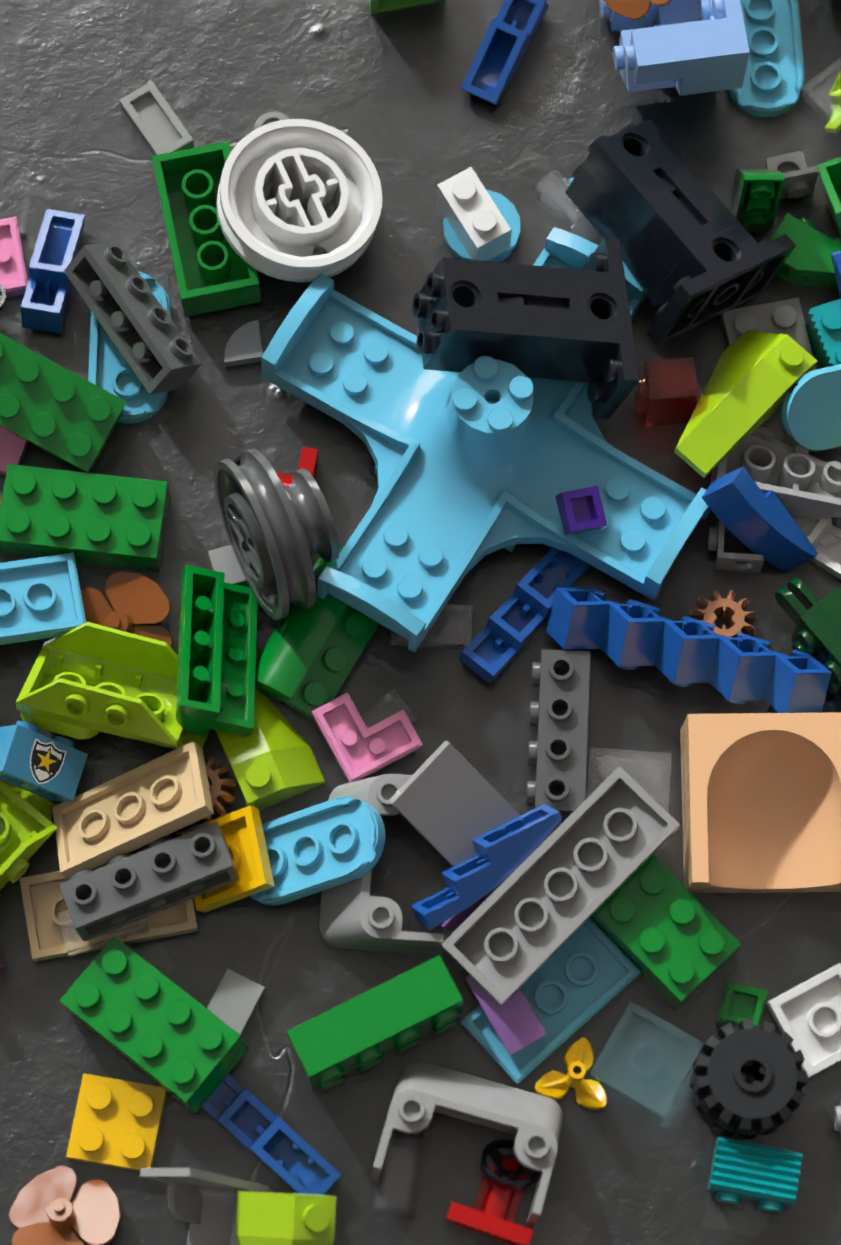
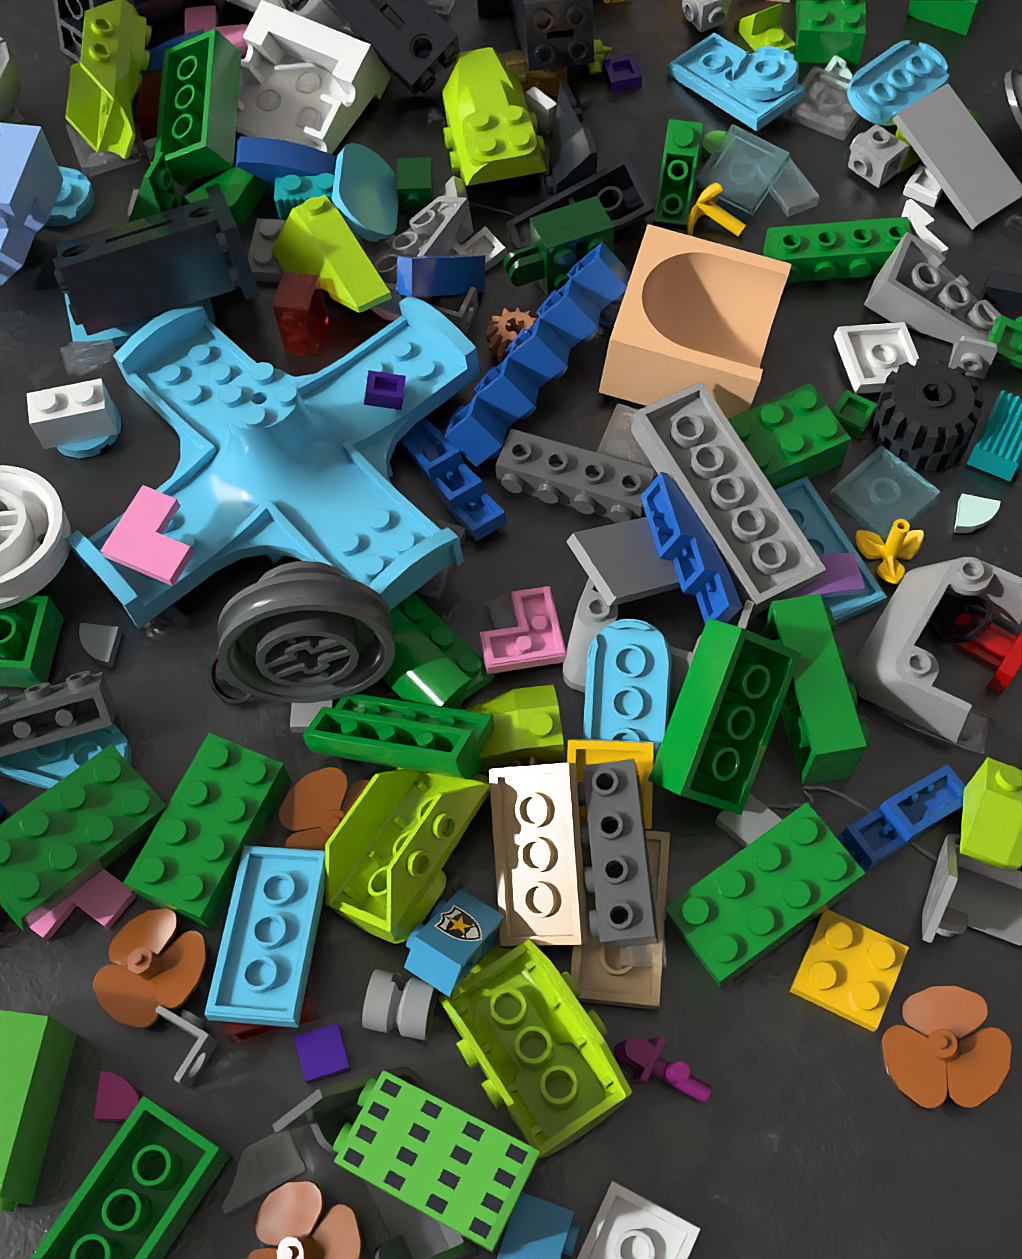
camera: 70 degrees left, 10 degrees down
black brick [412,238,640,419] -> none
none -> bright pink tile [100,485,194,587]
none -> green brick [648,618,801,815]
none -> light aqua tile [954,494,1001,533]

